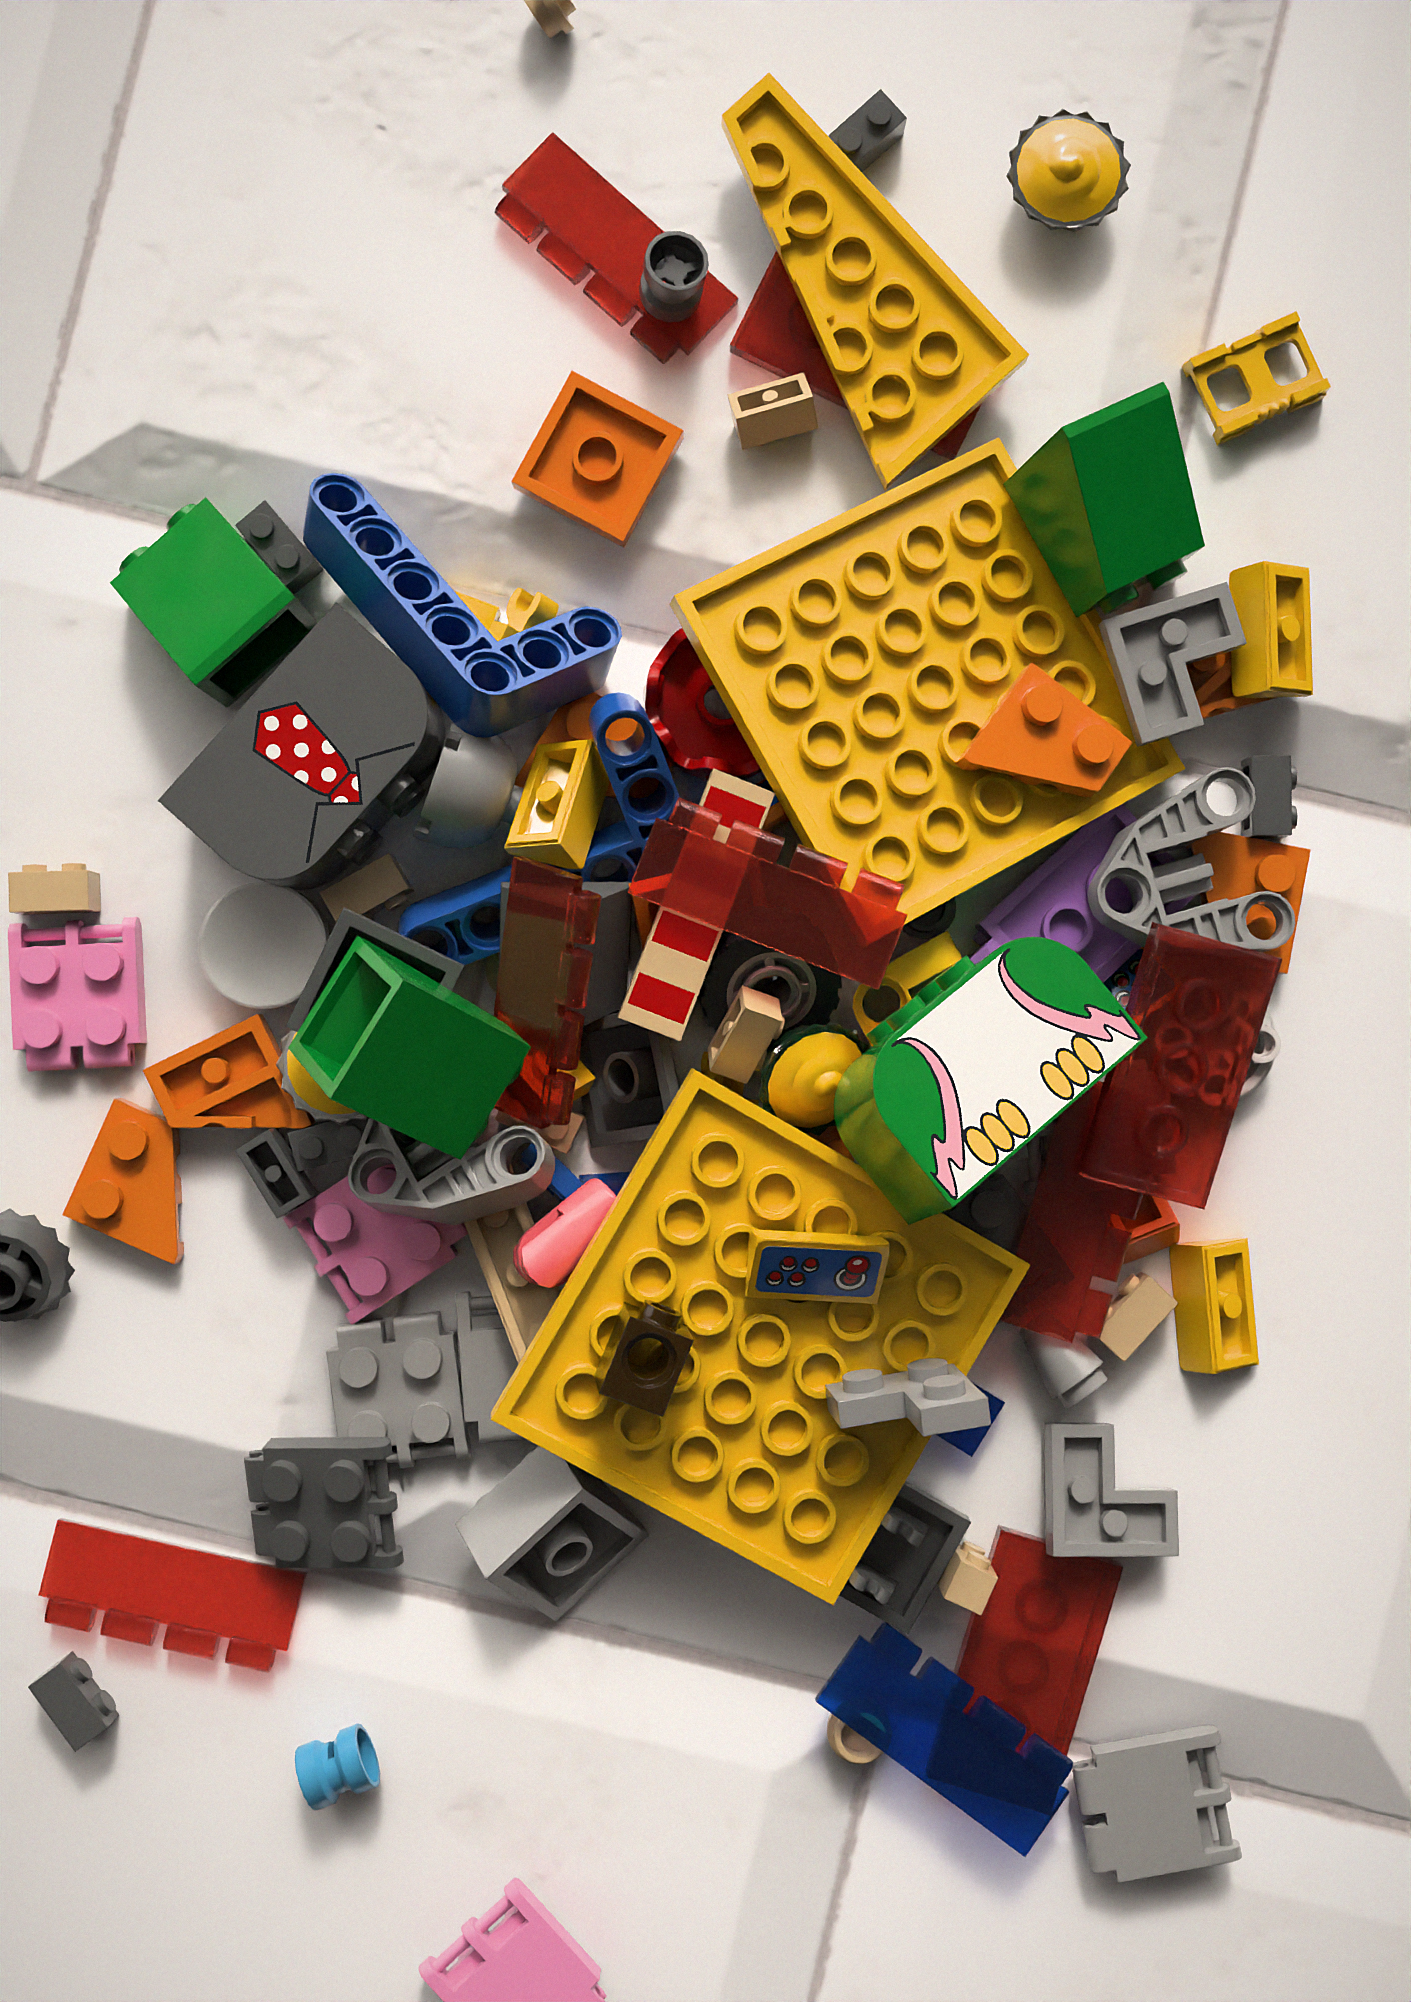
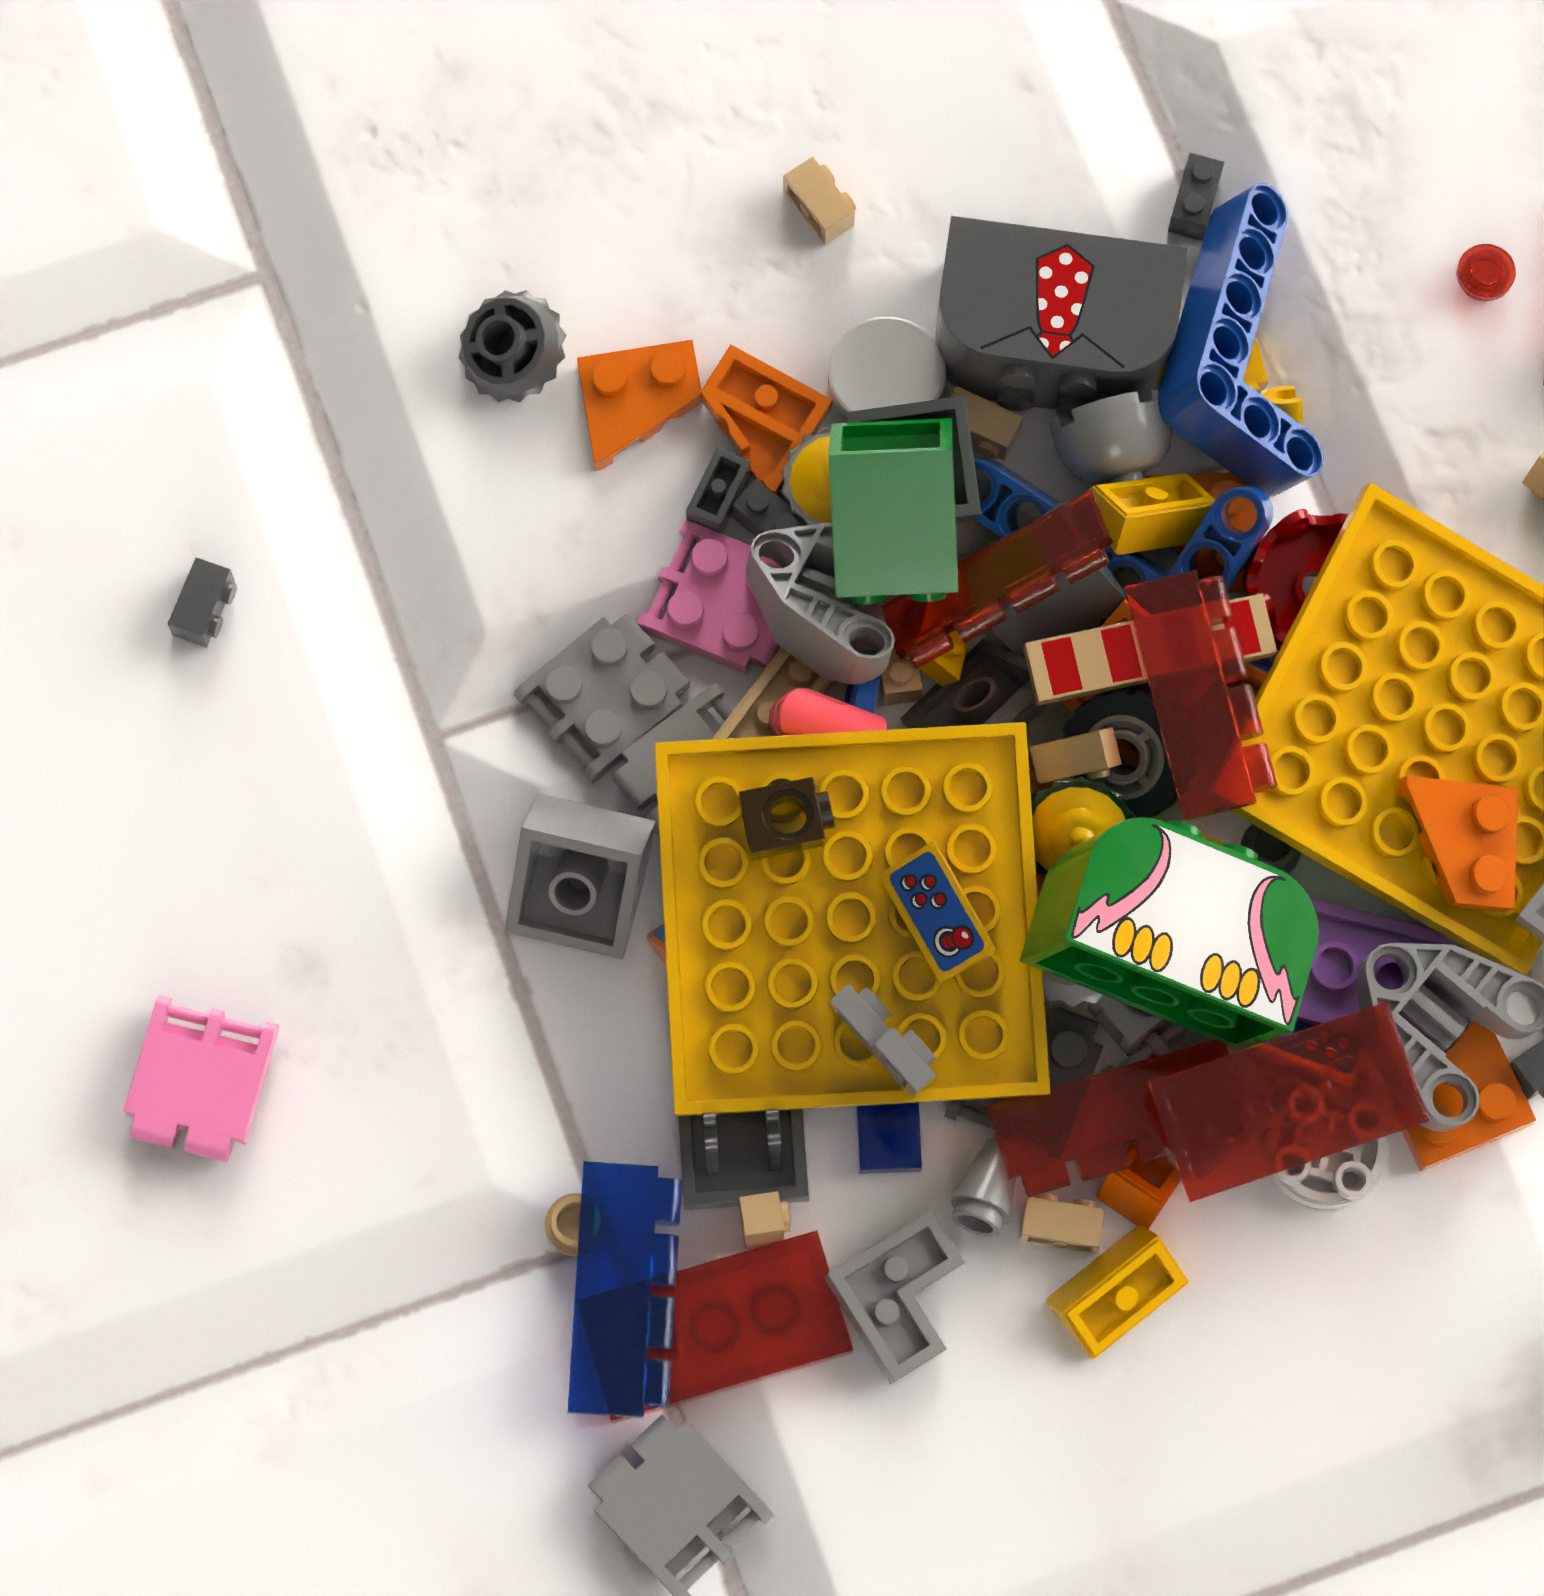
camera: 55 degrees right, 15 degrees down
bright pink plate [8,917,147,1072] -> none
clear red windscreen [38,1518,307,1673] -> none
green slope [109,497,318,708] -> none
dark grey plate [244,1437,404,1568] -> none
dark azure wheel [295,1723,380,1810] -> none
orange plate [511,371,684,547] -> none
none -> clear red plate [1456,244,1516,301]

